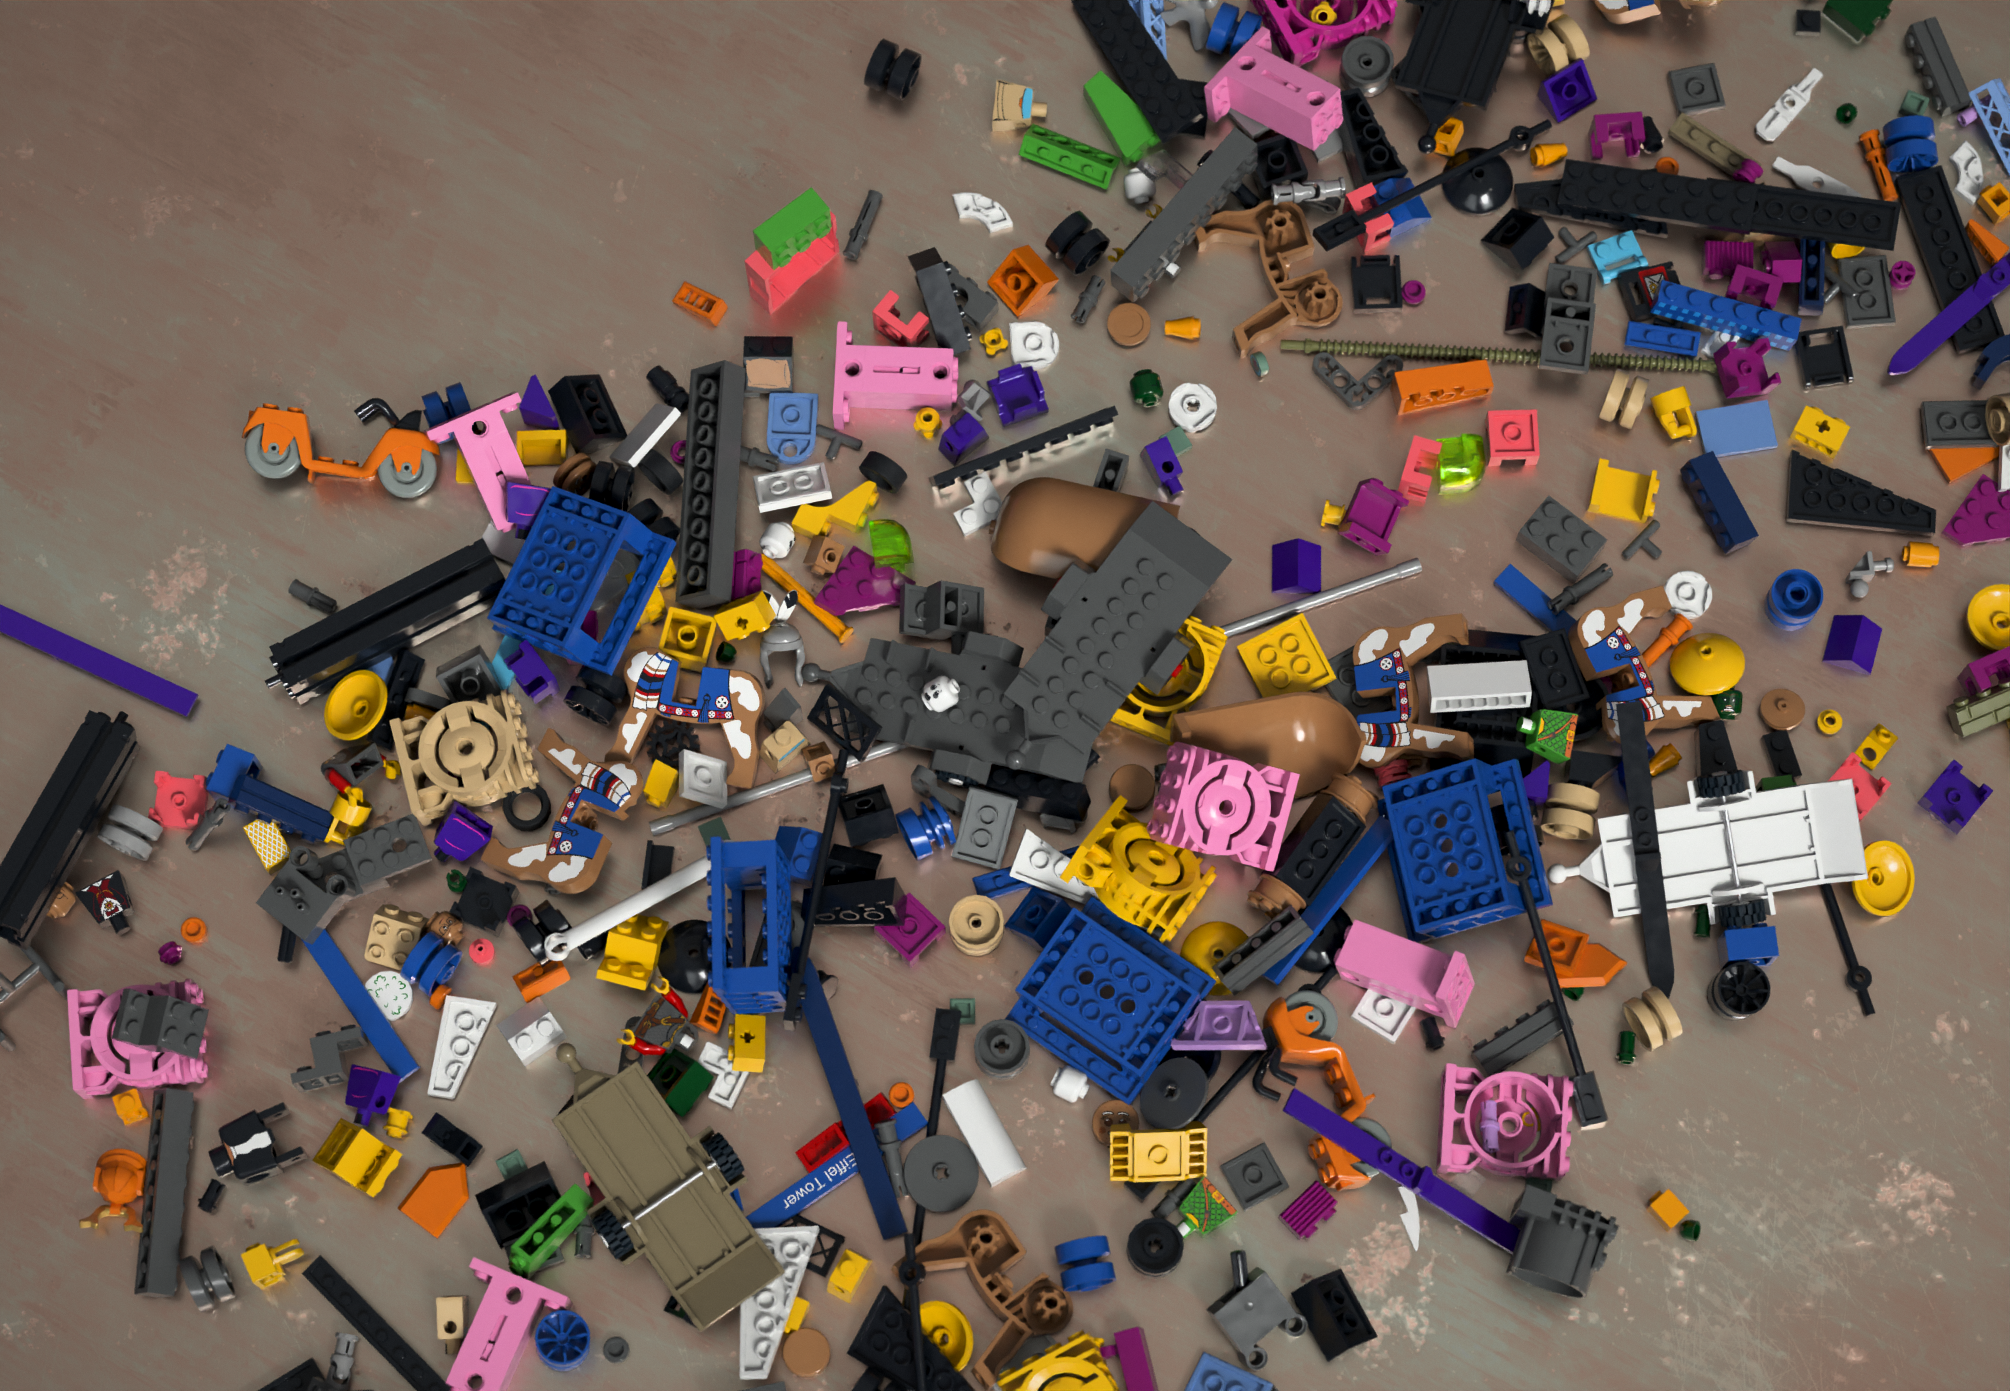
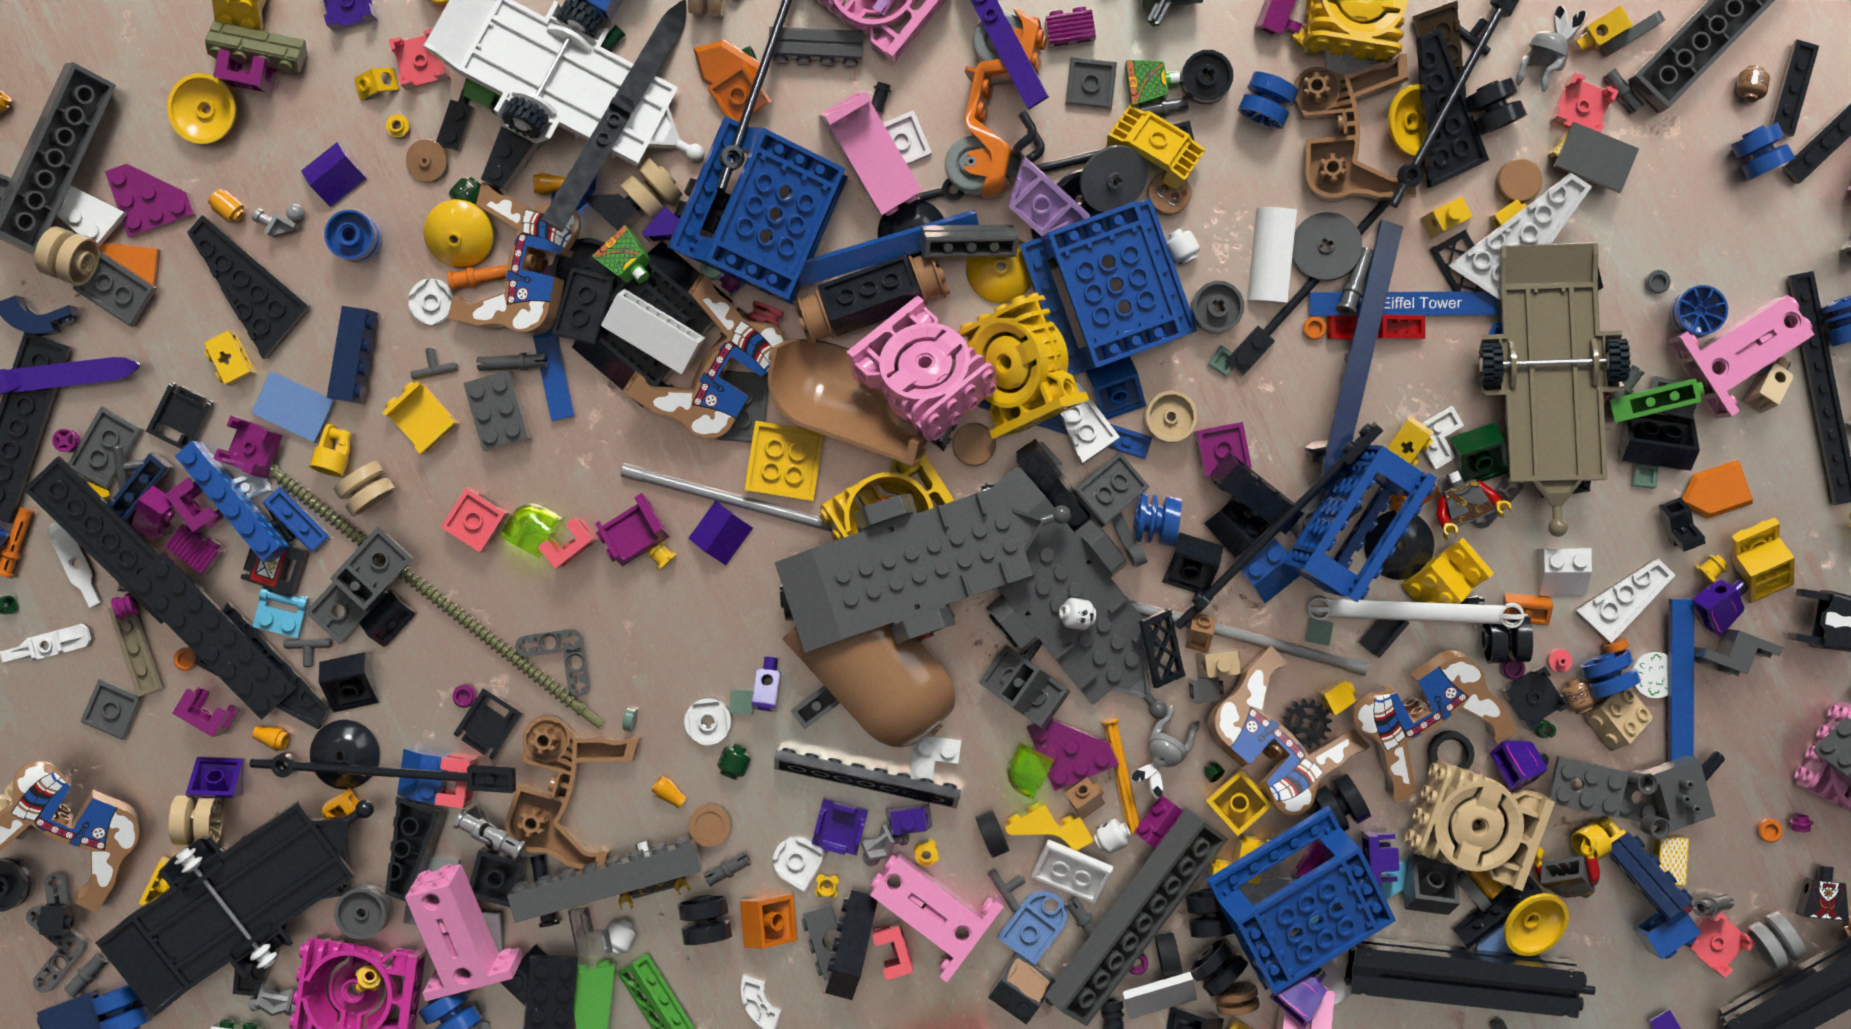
camera: 145 degrees left, 15 degrees up
white tile [679,749,727,809] -> none
yellow brick [714,590,776,641] -> none
orange wedge [1390,359,1494,415] -> none
black cone [1640,116,1664,153] -> none

